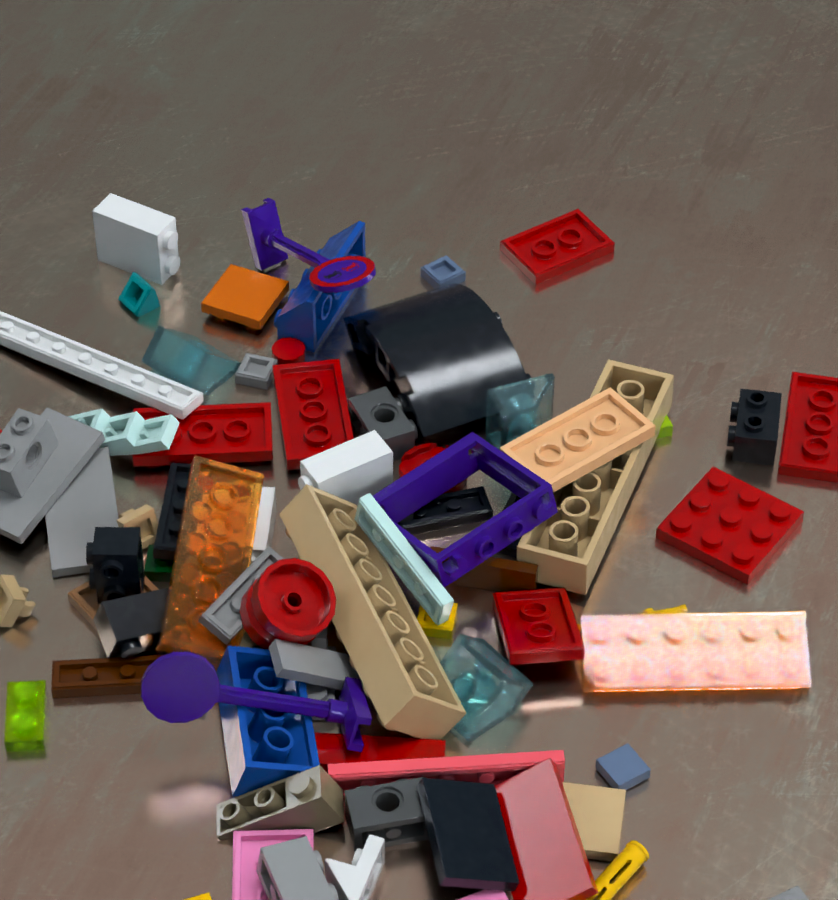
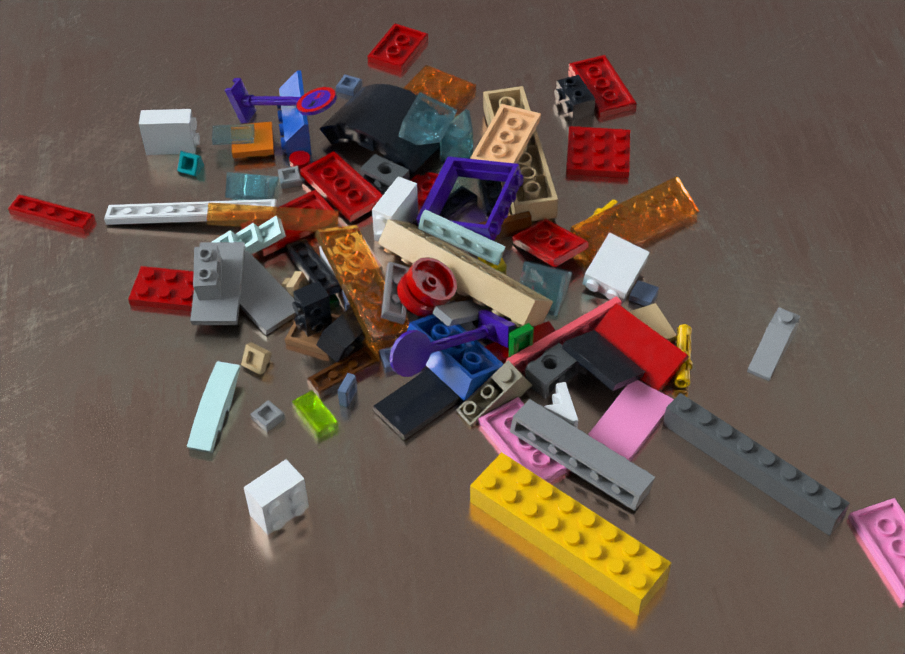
camera: 30 degrees left, 5 degrees up
none -> clear orange tile [207,203,339,233]
none -> clear light blue tile [212,124,255,145]
none -> sand blue tile [338,373,357,407]
none -> black tile [373,368,460,440]
none -> clear light blue slope [398,92,458,145]
none -> clear orange plate [403,65,476,120]
none -> green tile [509,323,534,357]
none -> white brick [583,232,650,304]

